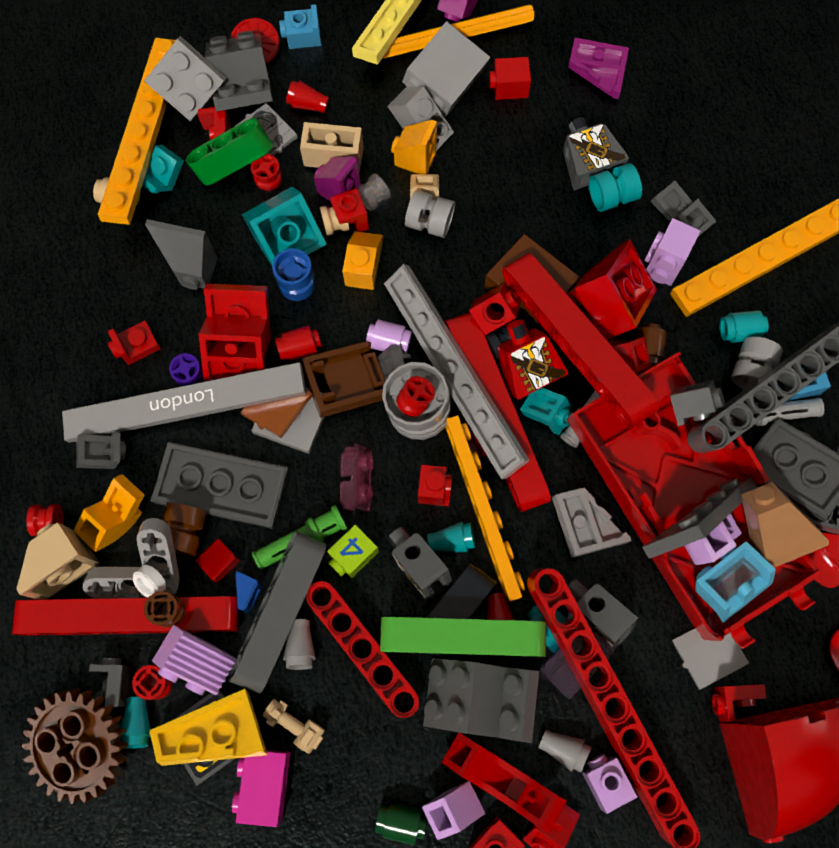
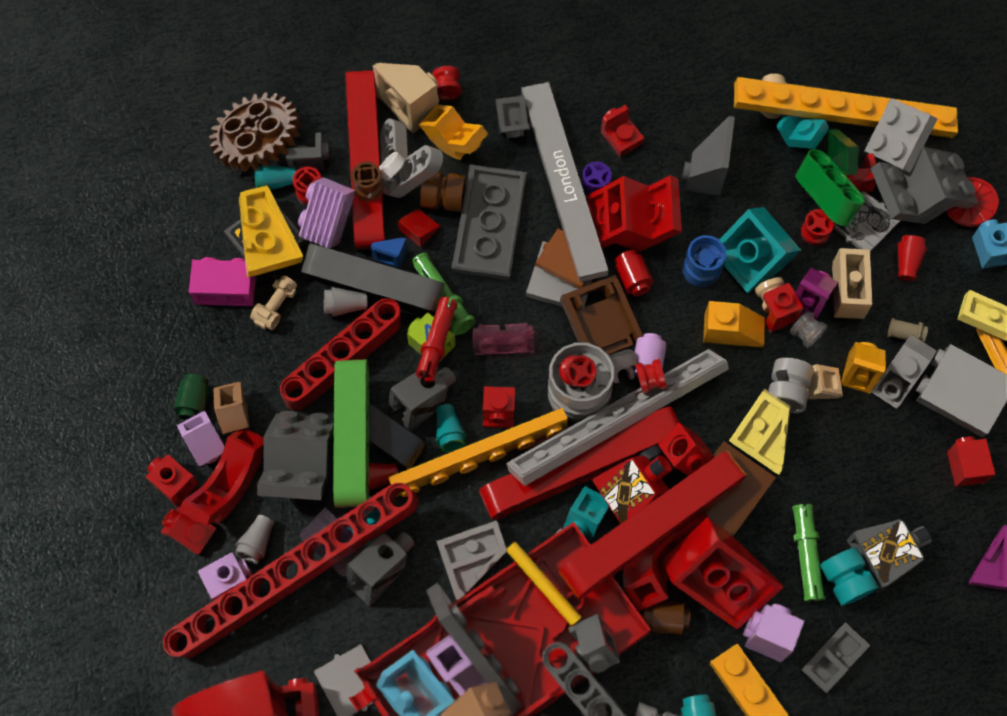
camera: 85 degrees right, 5 degrees down
none -> medium nougat piece [214,382,249,434]
none -> red pin [415,297,458,382]
none -> yellow bar [506,541,581,626]
none -> red wheel [635,358,667,394]
none -> light yellow wing [729,389,791,475]
none -> bright green pin [792,504,825,602]
none -> dark green tile [827,129,859,175]
none -> dark tan pin [887,318,928,343]

